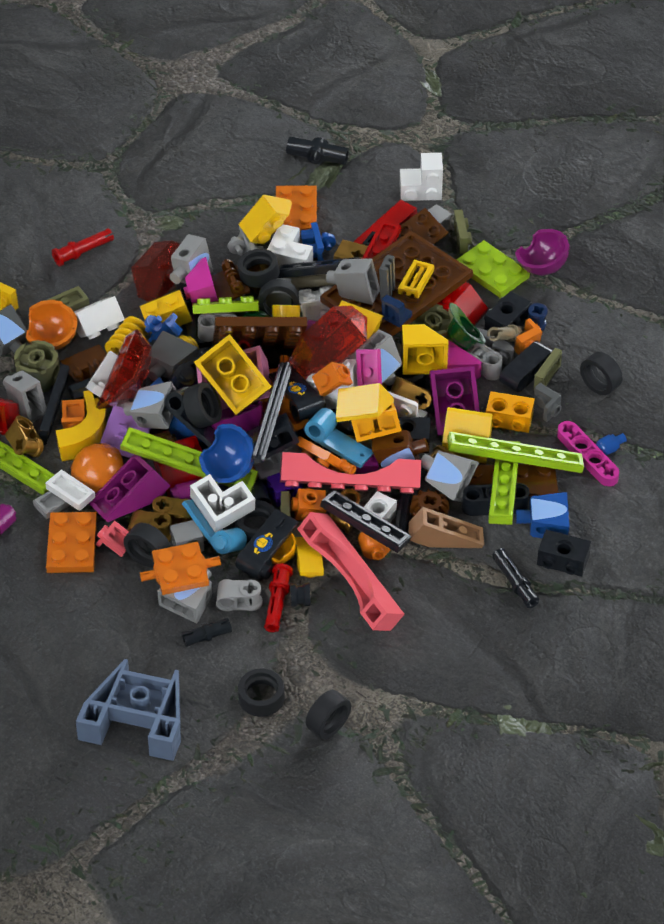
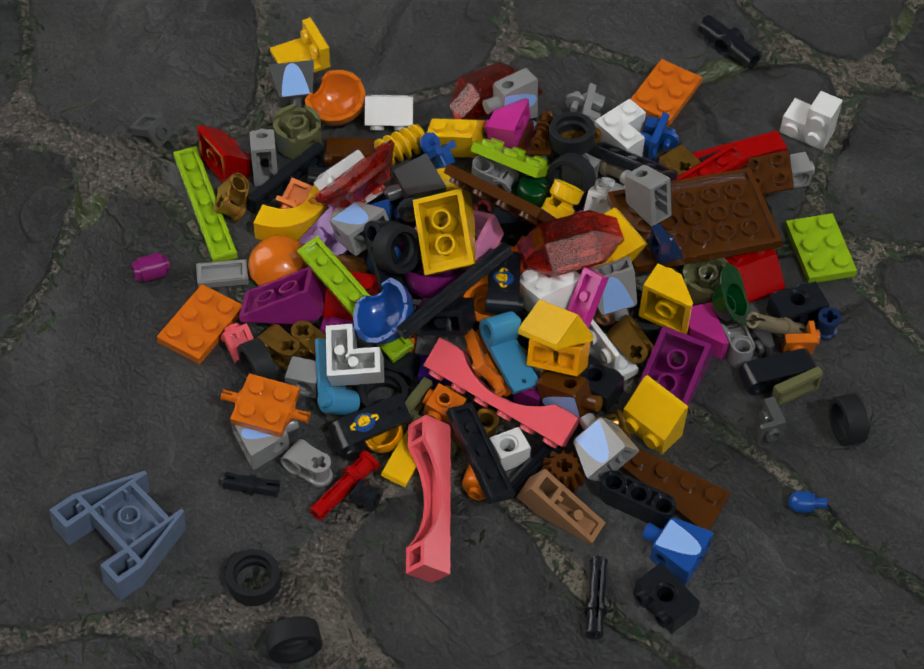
camera: 30 degrees right, 5 degrees up
olive plate [45,286,89,311] -> none
white tile [45,469,95,511] -> none
red pin [52,228,114,266] -> none
yellow slope [238,195,292,244] -> none
orange bracket [312,362,353,397] -> none
dark grey tile [379,255,395,299] -> none
yellow tile [398,260,434,298] -> none
lime tile [447,432,584,473] -> none
olive plate [453,209,472,254] -> none
light orange brick [486,391,535,433] -> none
lime tile [489,441,520,525] -> none
magenta cylinder [515,229,570,276] -> none
dark pink beam [557,421,619,486] -> none

